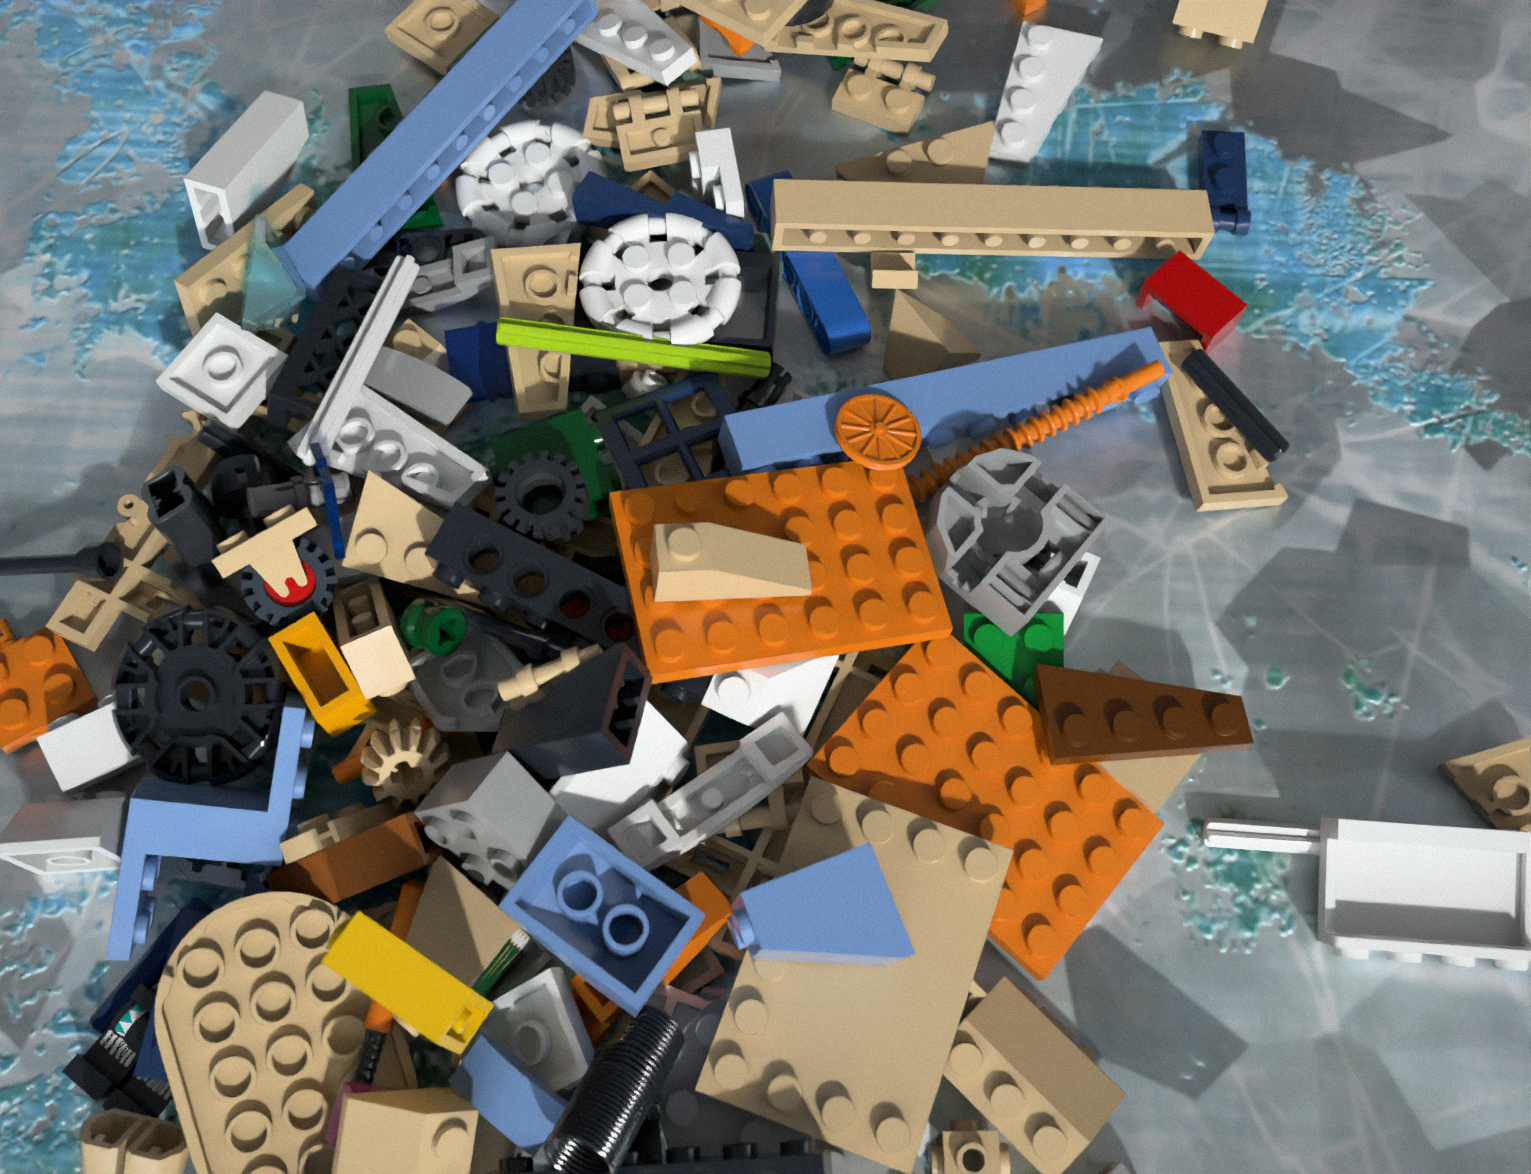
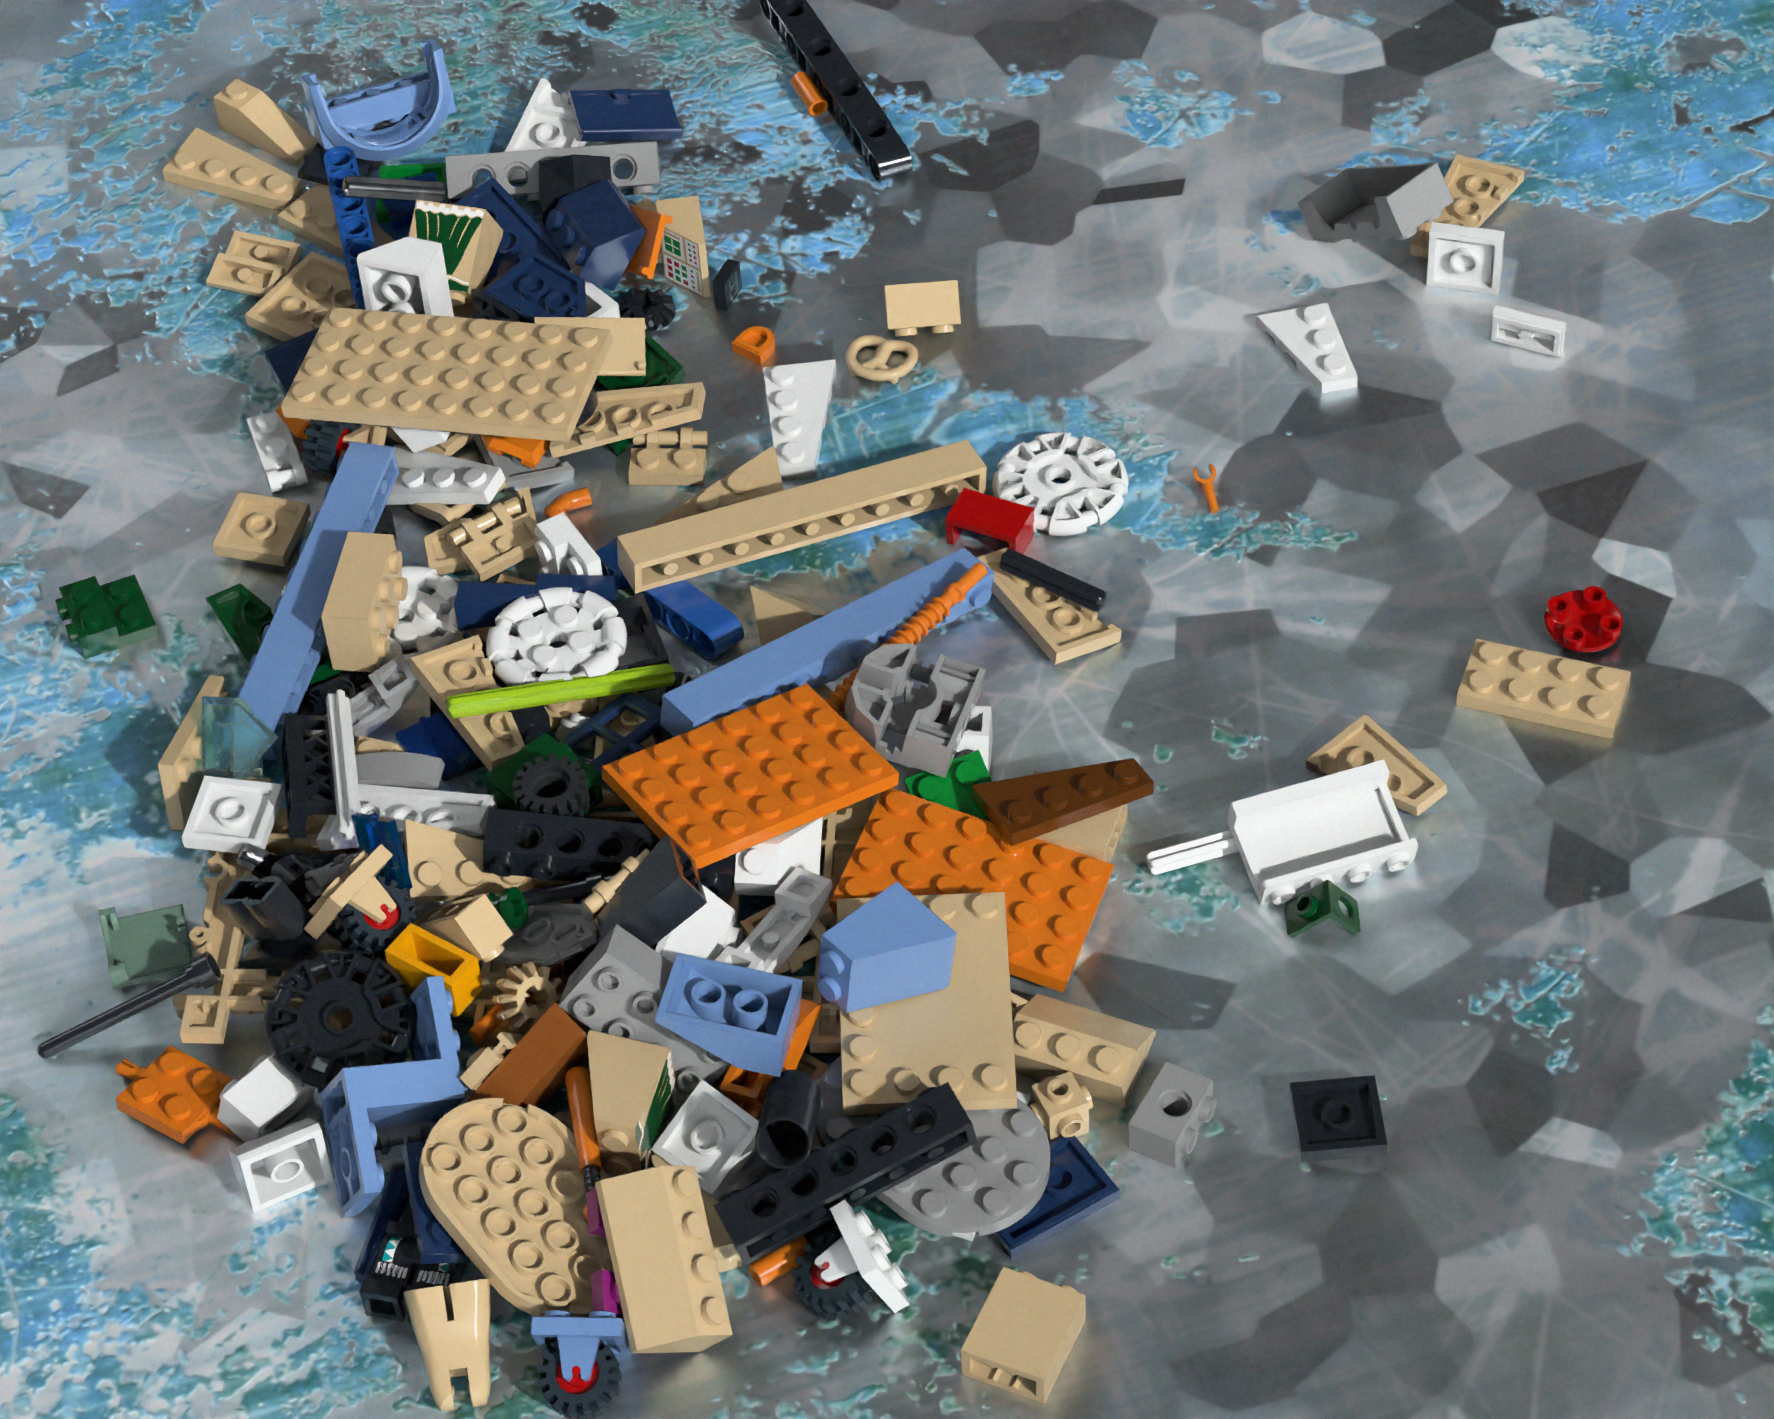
camera: 20 degrees left, 20 degrees down
white slope [184,90,309,250] -> none
yellow brick [321,910,494,1055] -> none
medium blue slope [448,1033,569,1157] -> none
tan slope [650,522,812,602] -> none
orange wheel [834,394,922,471] -> none
tan slope [869,252,918,289] -> none
dark blue plate [1198,130,1251,236] -> none
none -> dark green plate [55,574,159,659]
none -> sand green piece [98,904,193,990]
none -> tan brick [321,531,408,673]
none -> orange arm [544,487,592,519]
none -> tan piece [845,335,919,384]
none -> white plate [992,432,1129,536]
none -> orange hand [1193,464,1219,514]
none -> dark green bracket [1285,880,1361,937]

